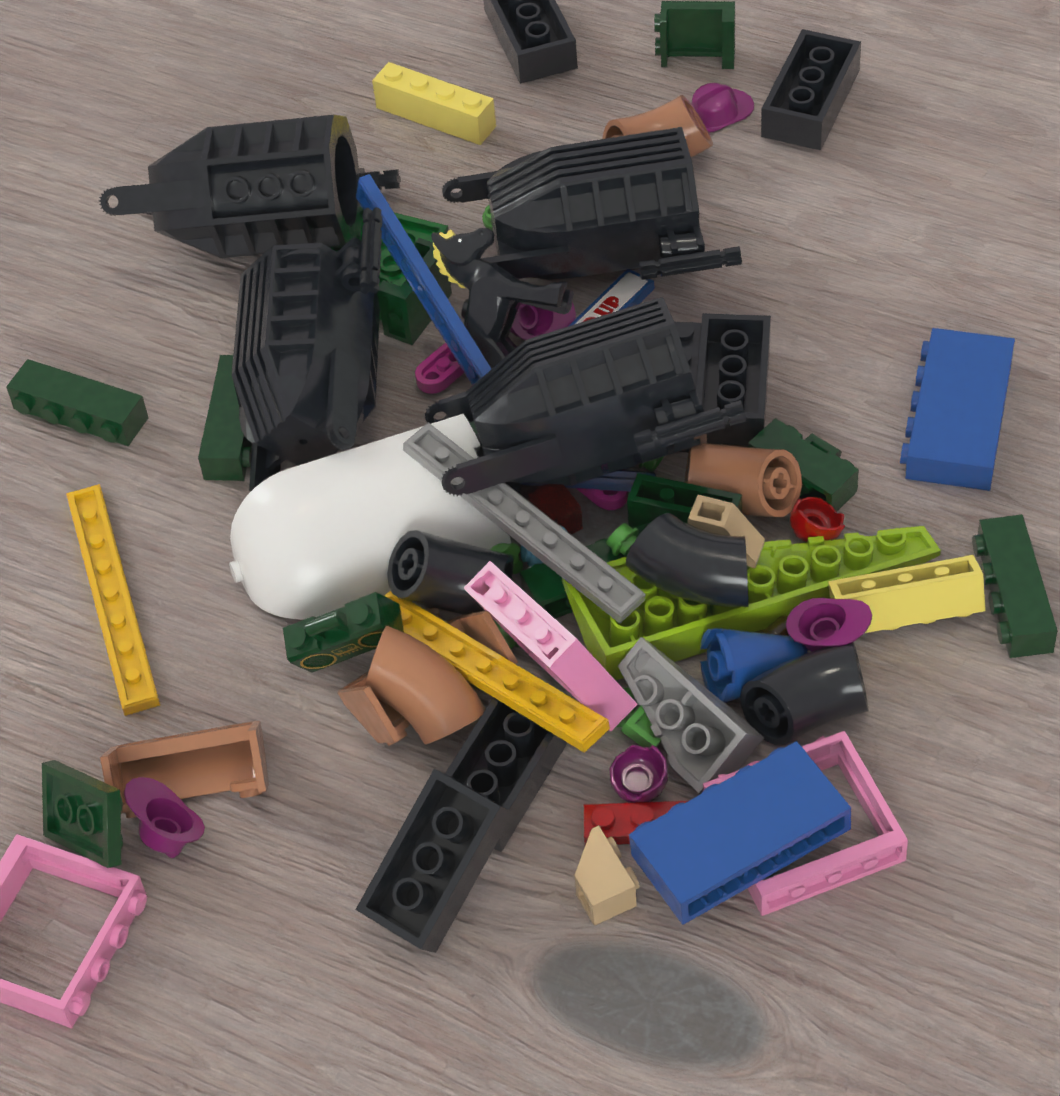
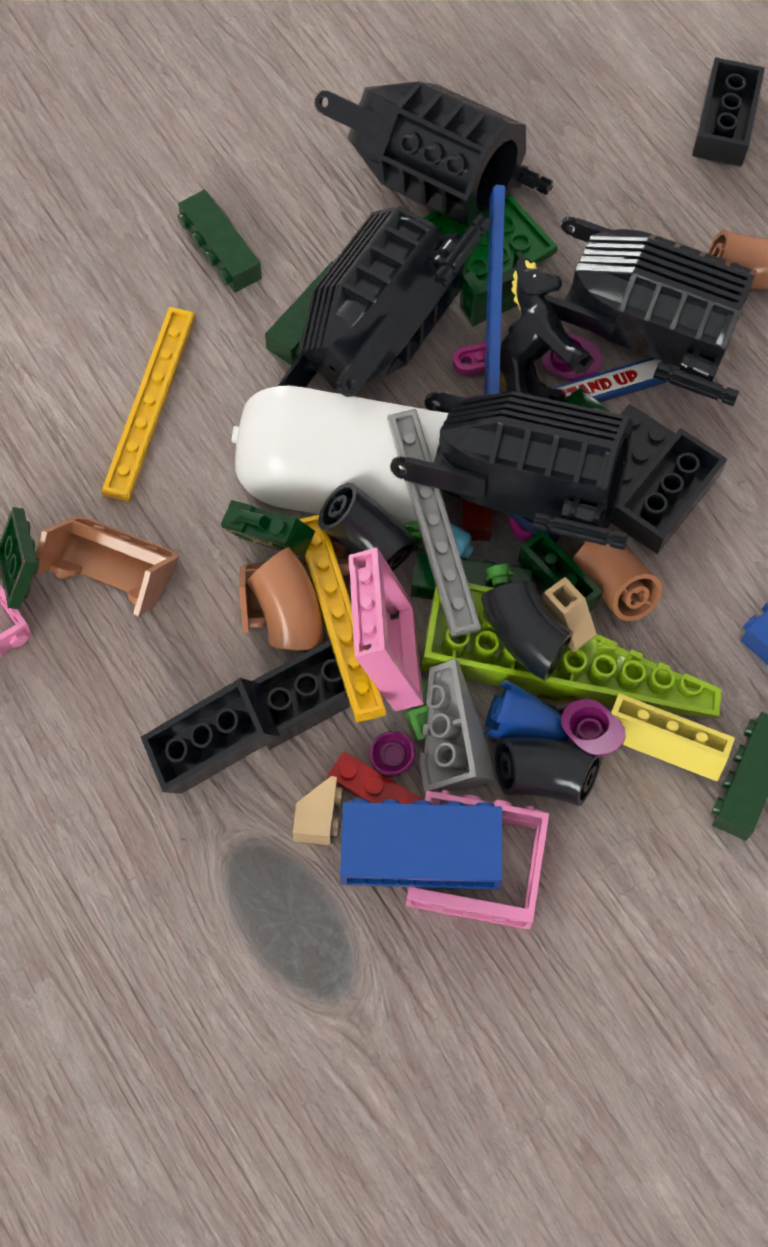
camera: 25 degrees right, 15 degrees up
magenta piece [124,777,205,858] -> none
light yellow brick [372,62,496,145] -> none
dark green piece [748,418,859,512] -> none
red hair [790,497,845,542] -> none

